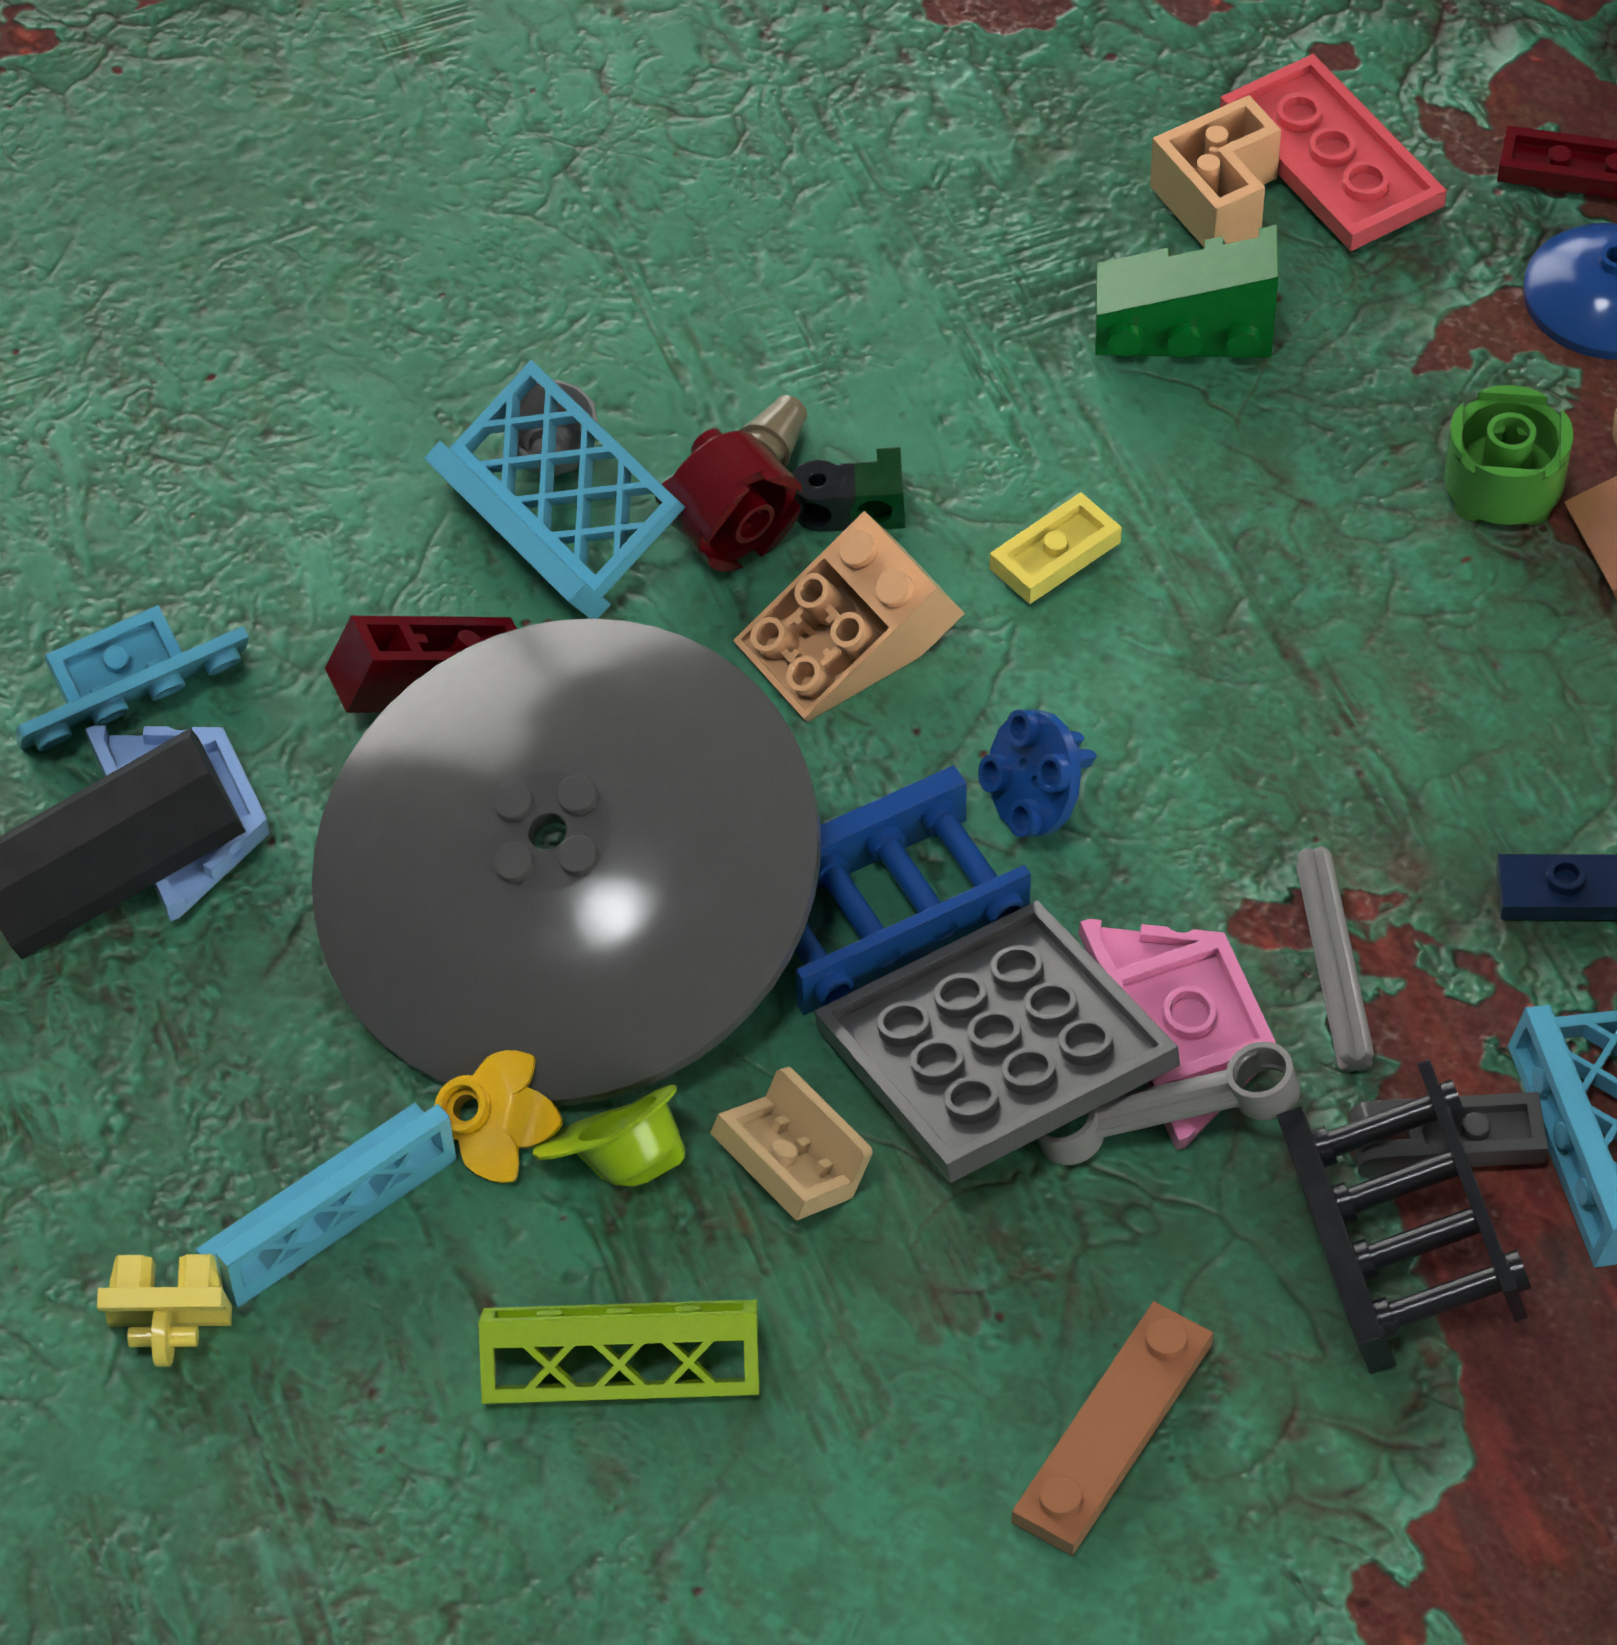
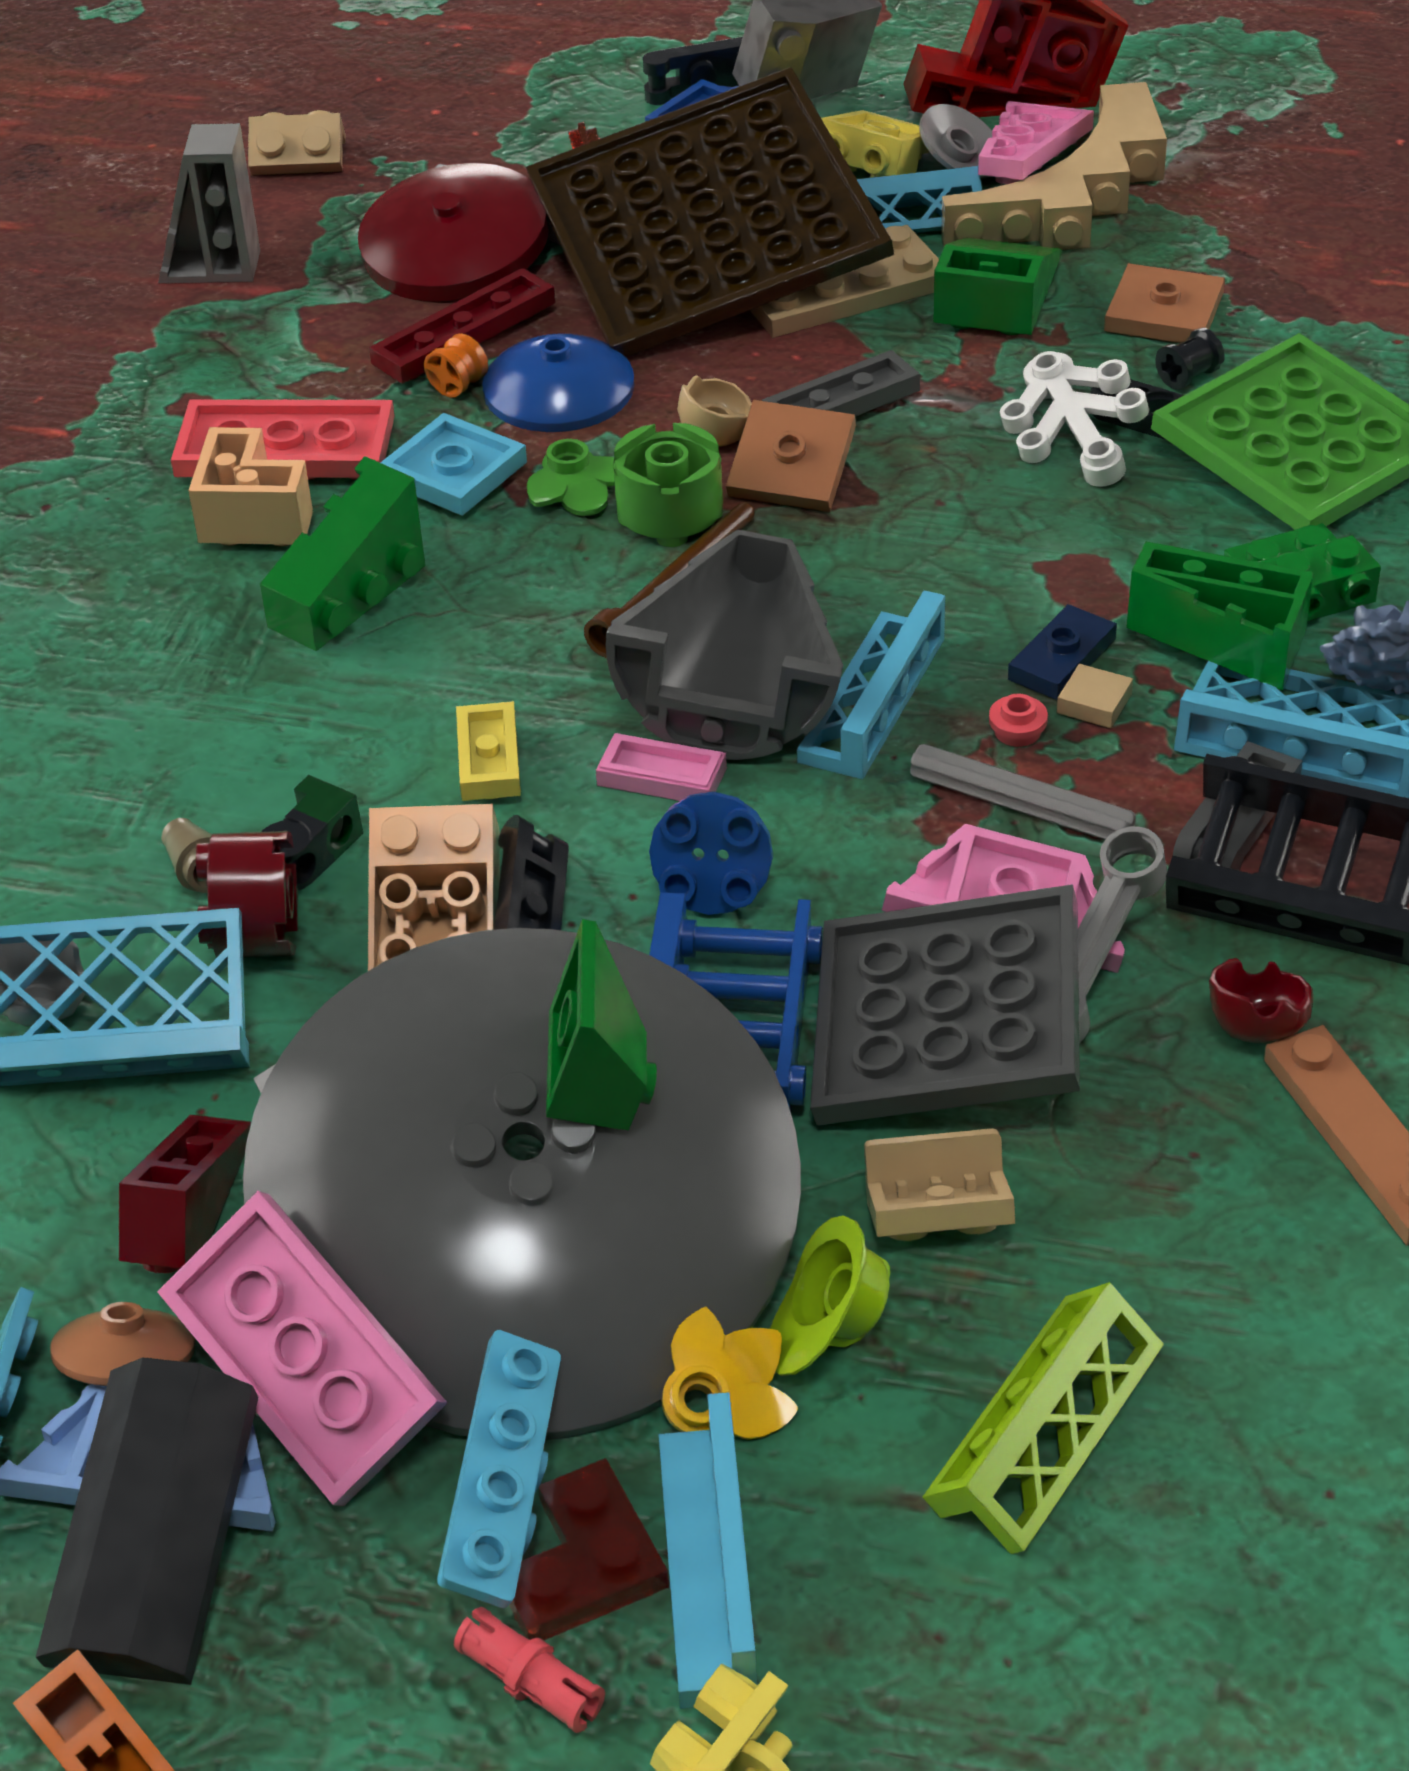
camera: 55 degrees left, 10 degrees down
none -> nougat dish [50,1302,195,1386]
none -> bright pink plate [157,1191,448,1506]
none -> medium azure plate [380,413,527,516]
none -> orange wheel [424,333,489,398]
none -> medium azure bracket [437,1330,561,1608]
none -> coral pin [454,1607,605,1733]
none -> black plate [494,815,569,930]
none -> clear red plate [509,1458,669,1641]
none -> bright green plate [527,439,615,516]
none -> green slope [546,919,657,1131]
none -> reddish brown piece [584,502,755,658]
none -> bright pink tile [596,733,727,801]
none -> dark grey cone [606,530,844,760]
none -> medium azure fence [797,590,945,779]
none -> coral plate [989,693,1048,747]
none -> tan tile [1057,664,1133,728]
none -> dark red hair [1209,958,1313,1044]

